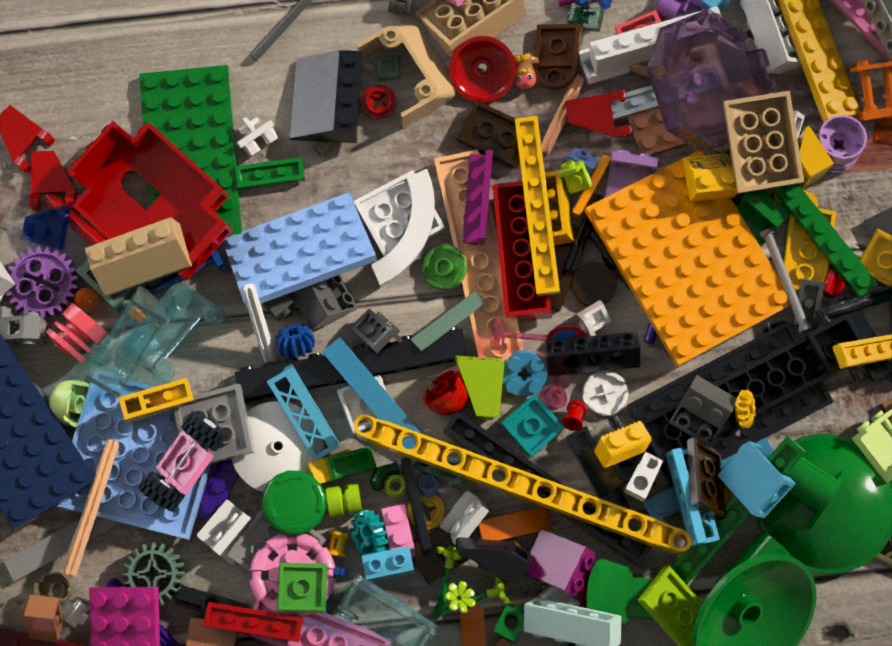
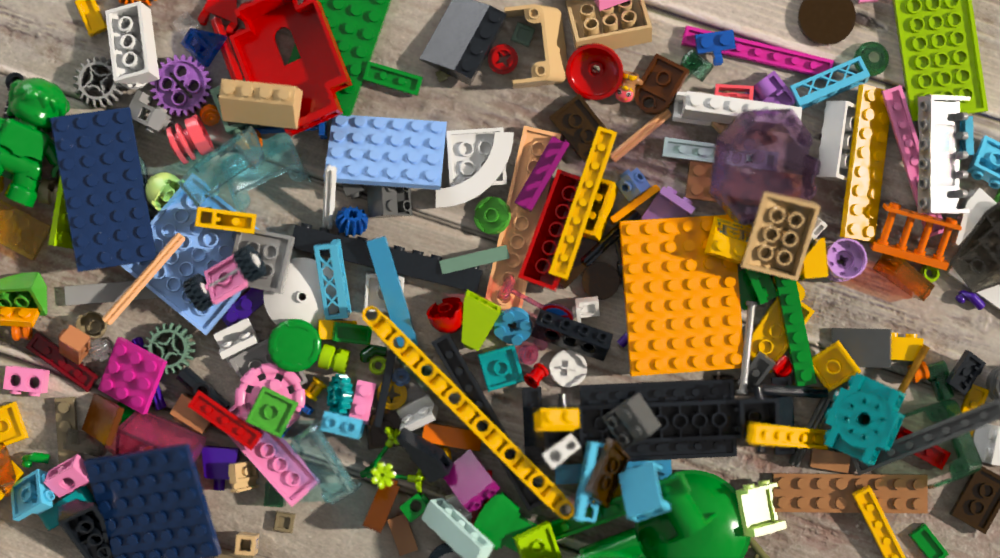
camera: 30 degrees right, 10 degrees up
white hips [236,116,277,157] -> none
dark grey bracket [350,309,403,353] -> none
lime bracket [556,160,593,194] -> none
red flag [565,90,632,138] -> none
yellow gear [735,390,756,428] -> none

